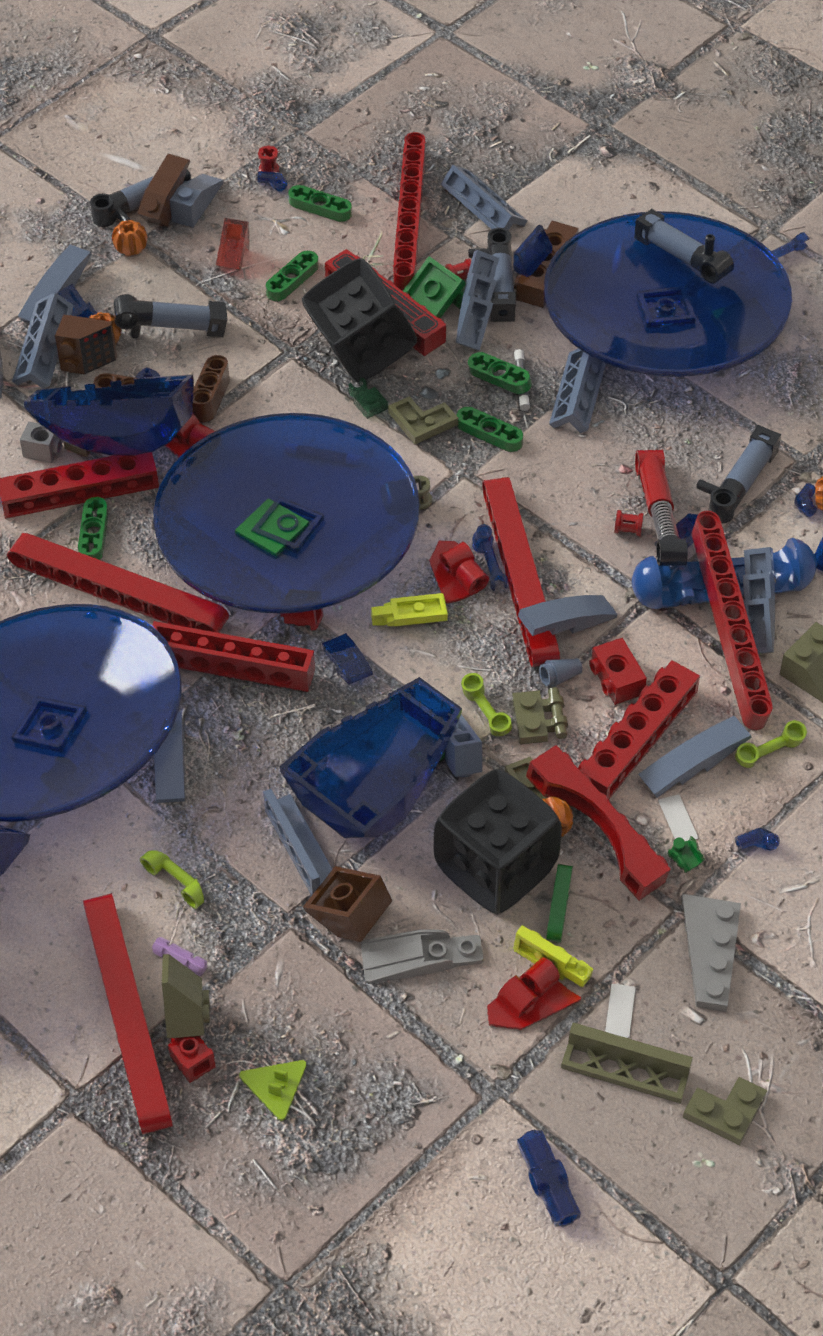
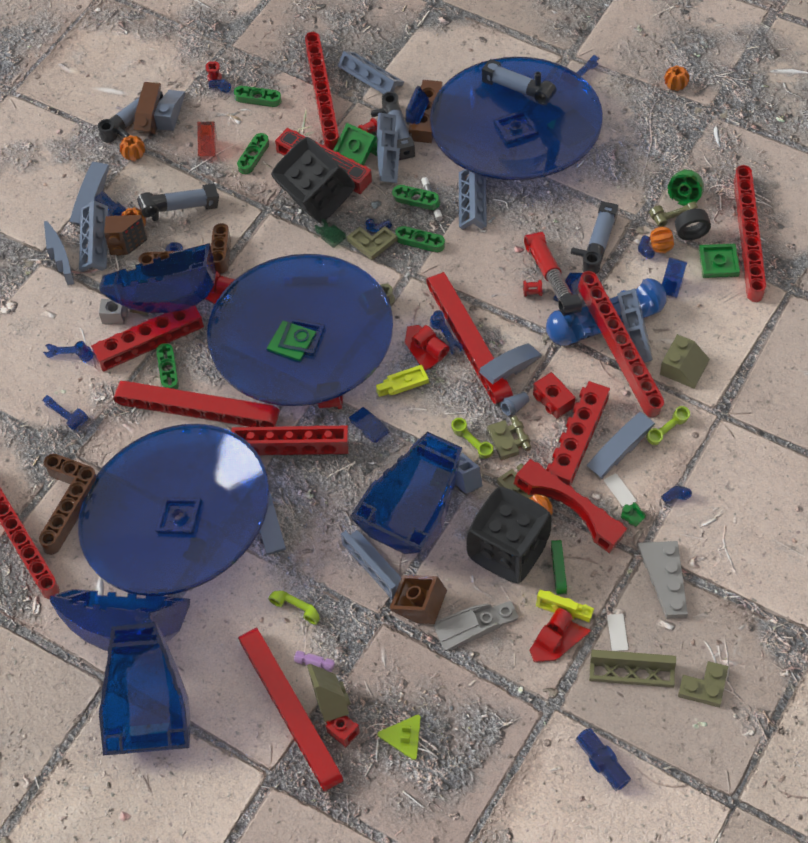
camera: 10 degrees left, 5 degrees up
none -> clear blue arm [365,219,392,233]

